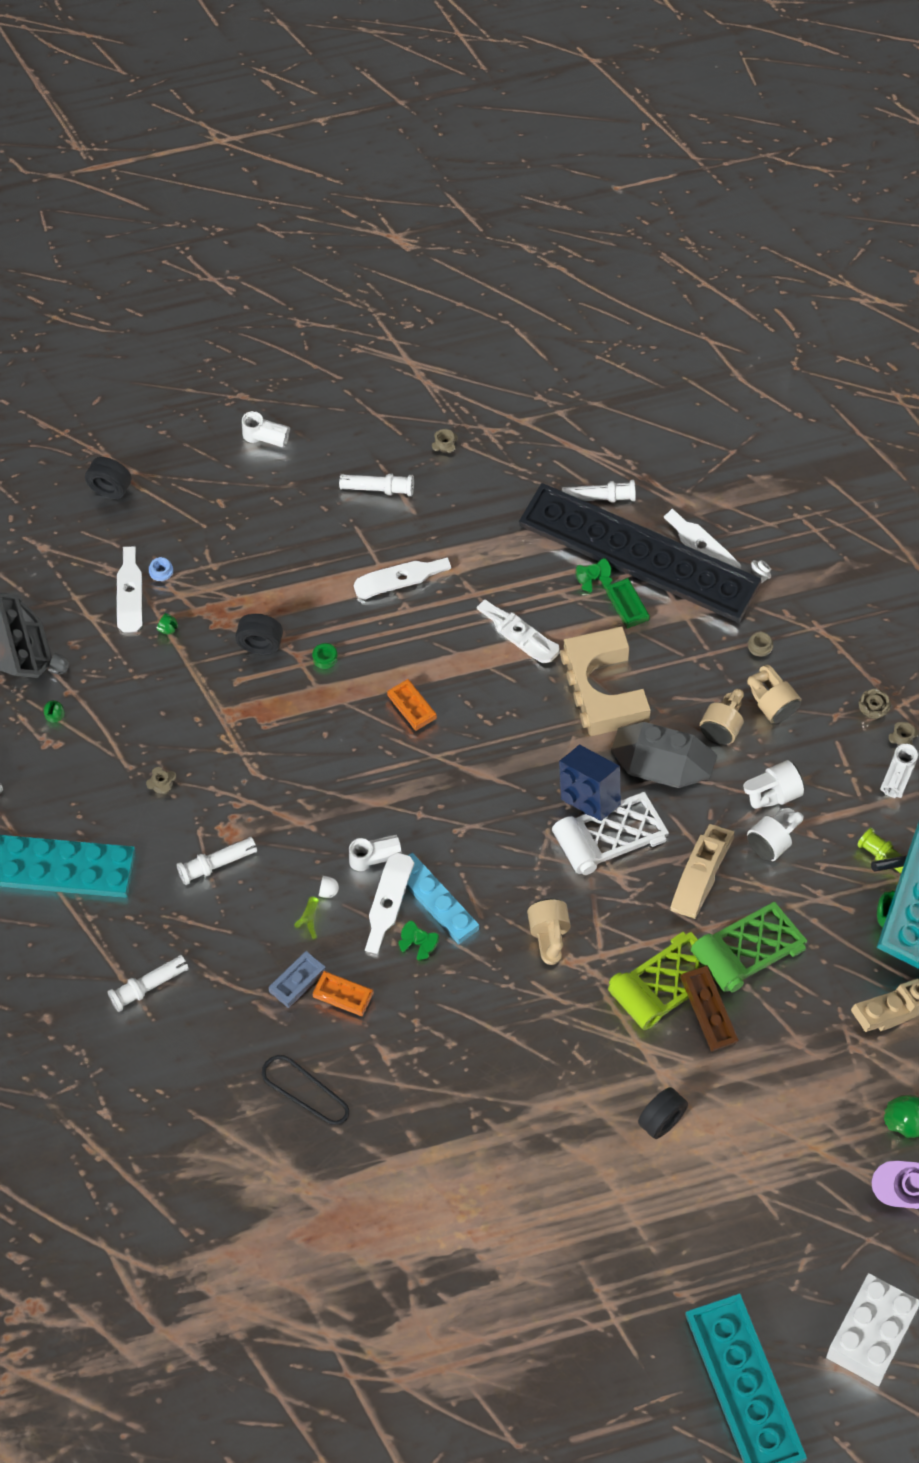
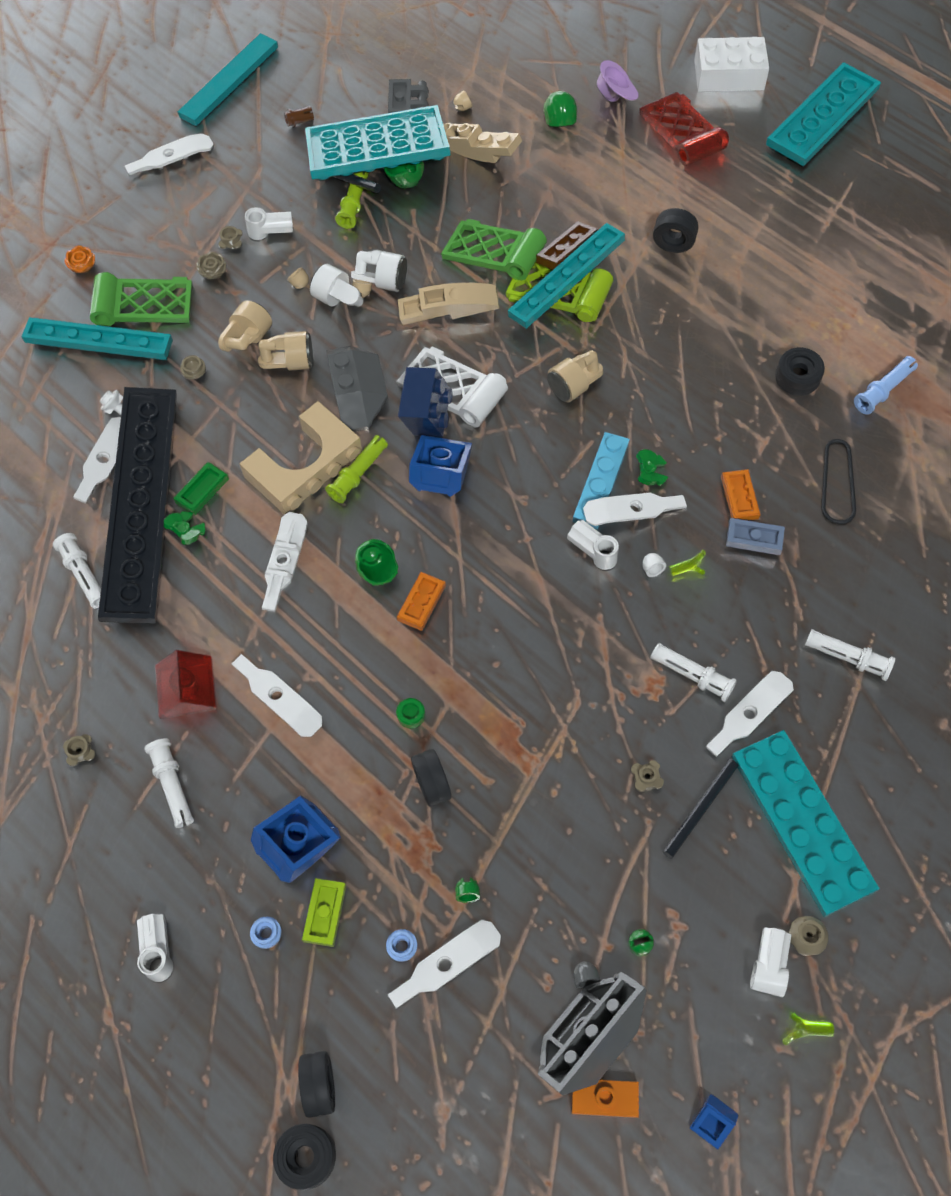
camera: 120 degrees left, 5 degrees up
none -> teal plate [21,317,173,360]
none -> bright green piece [90,272,192,327]
none -> clear red slope [155,650,217,719]
none -> light blue plate [250,916,282,949]
none -> blue slope [251,796,341,883]
none -> black tyre [273,1124,336,1190]
none -> tan hinge [287,267,309,289]
none -> lime plate [302,878,347,947]
none -> lime pin [325,435,388,503]
none -> tan hinge [352,279,372,298]
none -> green hair [355,539,398,586]
none -> blue slope [409,435,472,497]
none -> teal plate [508,223,625,329]
none -> clear red piece [639,92,729,166]
none -> black bar [662,759,739,859]
none -> white piece [706,671,794,757]
none -> black tyre [775,347,825,396]
none -> light blue pin [854,356,918,414]

